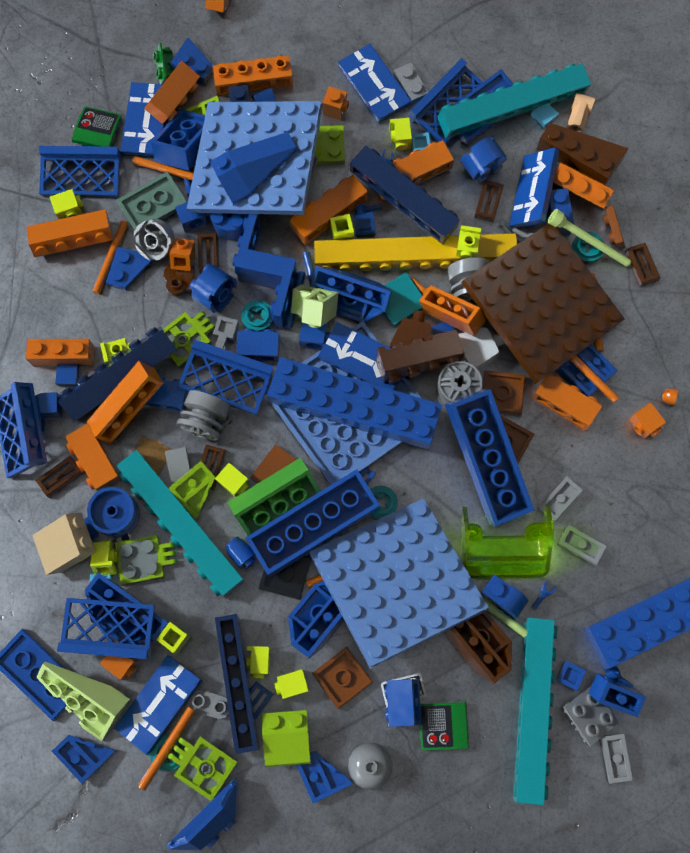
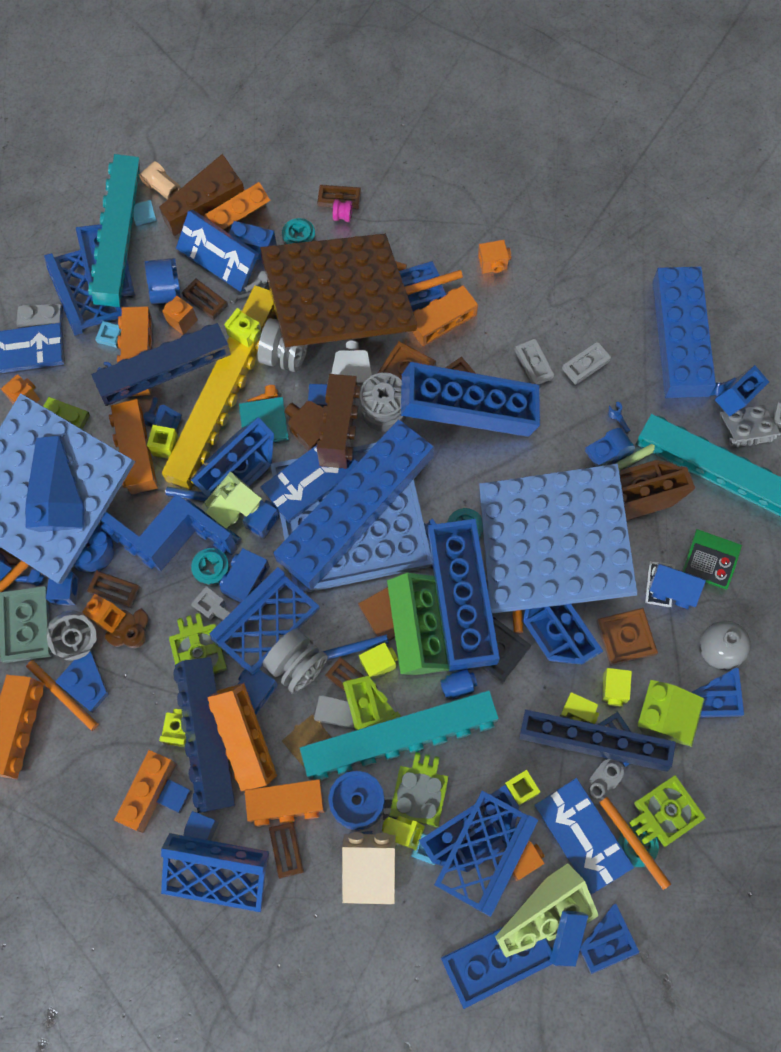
camera: 65 degrees left, 5 degrees down
blue wedge [166,778,239,850] -> none
blue brick [190,264,237,313] -> none
neon yellow brick [389,118,412,151] -> none
orange brick [419,285,486,337] -> none
clear neon green windscreen [461,506,555,579] -> none
yellowish green piece [548,209,632,267] -> none
blue plate [556,661,586,691] -> none
dark orange plate [603,205,626,250] -> none
orange hinge [662,388,678,406] -> none
none -> orange brick [162,296,197,335]
none -> blue bar [318,634,389,660]
none -> dark pink wheel [333,199,352,222]
none -> blue tile [550,910,588,967]

